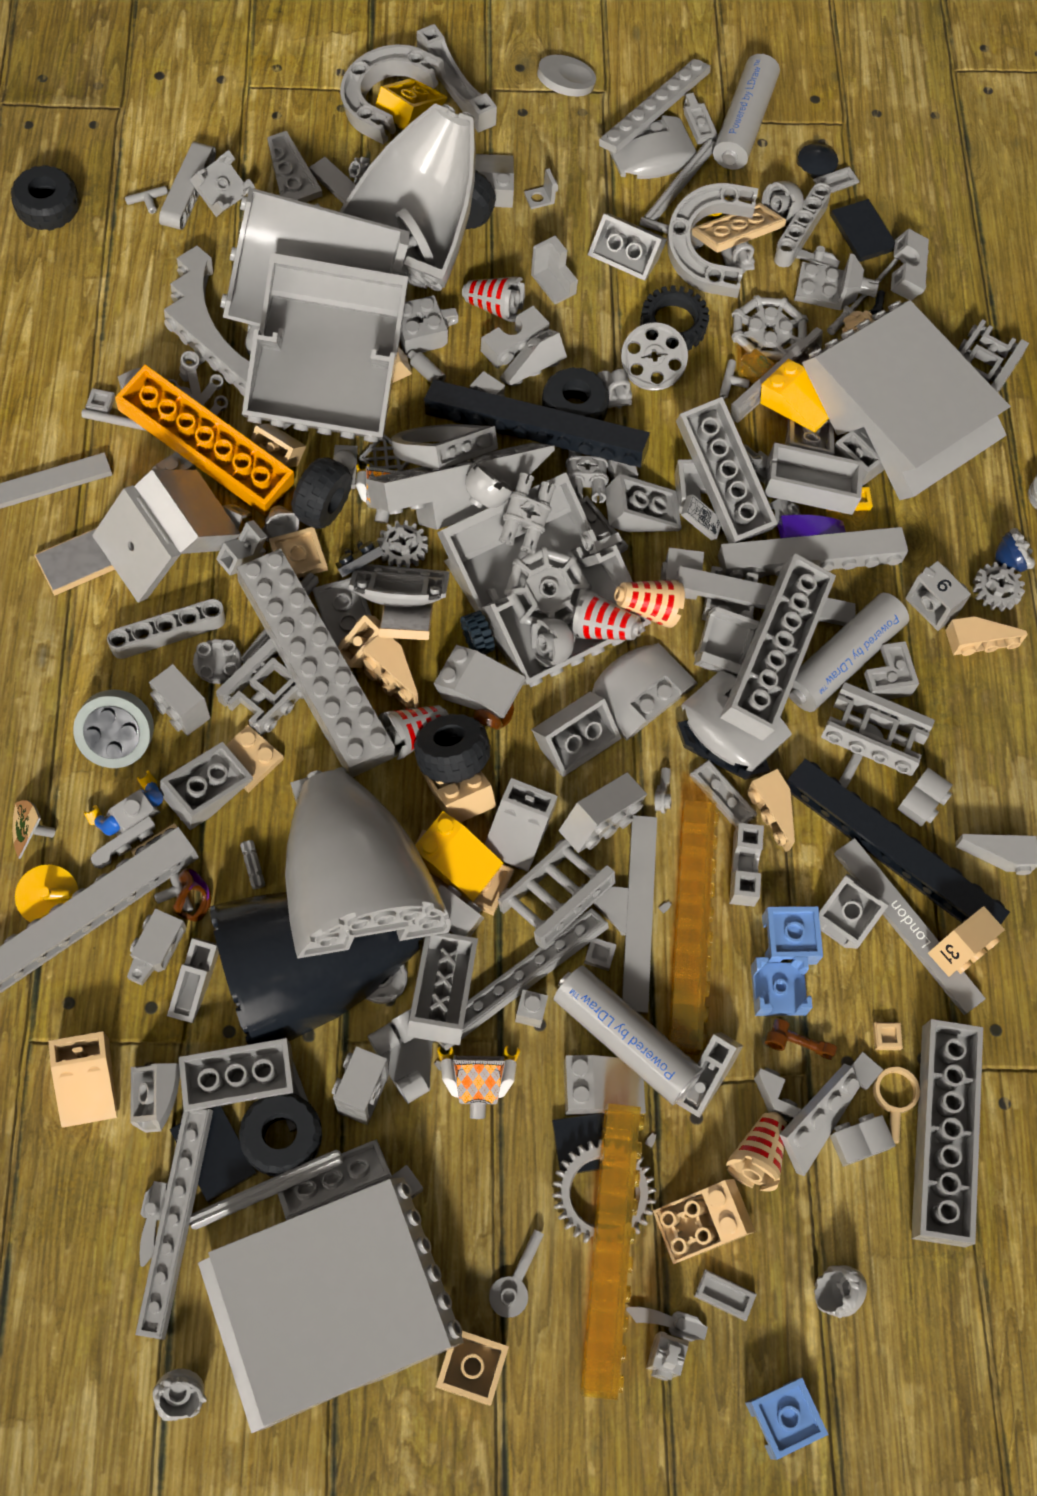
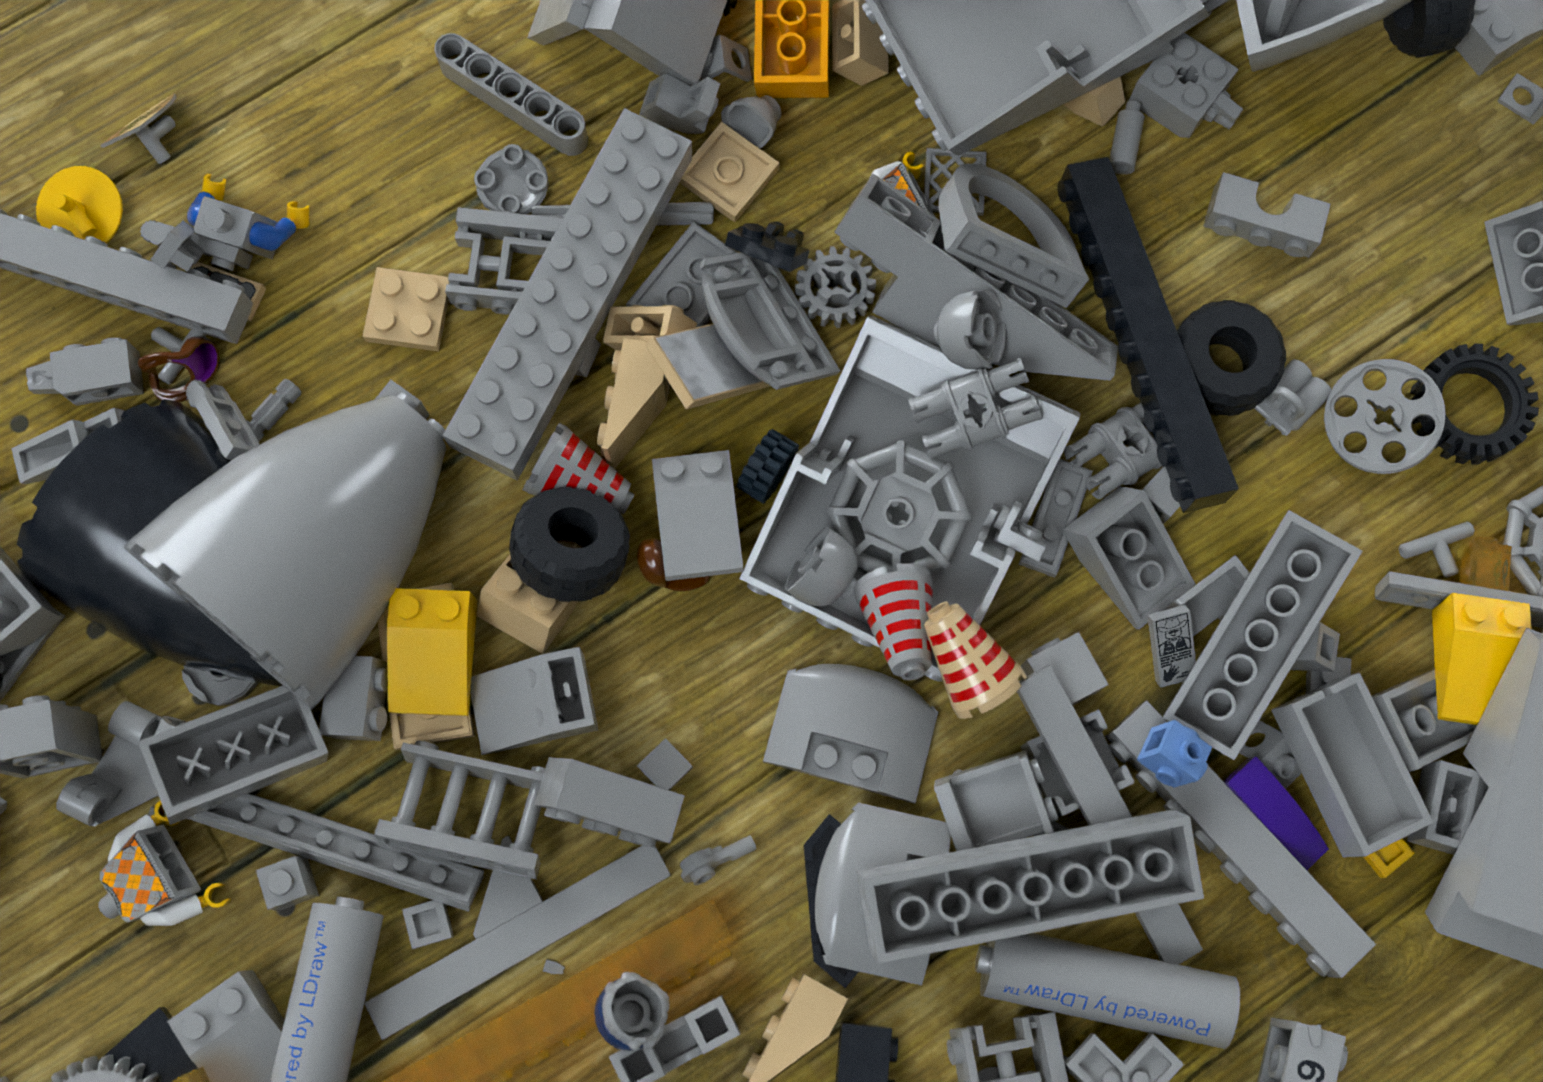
camera: 60 degrees right, 10 degrees up
wheel [73,690,154,768] -> none
light grey brick [149,664,210,736] -> none
light grey slope [160,742,253,830] -> none
black tyre [291,457,352,529] -> none
light grey tile [333,445,358,489] -> none
light grey cone [462,277,525,322] -> none
light grey brick [470,371,505,397] -> none
light grey slope [500,329,567,386] -> none
light grey panel [531,236,578,304] -> none
light grey slope [531,692,622,777] -> none
light grey tile [689,760,757,828] -> none
none -> light grey tile [150,220,205,271]
none -> light grey hinge [186,380,260,461]
none -> light grey hair [594,972,670,1051]
none -> light grey tile [637,738,693,791]
none -> medium blue brick [1137,720,1212,788]

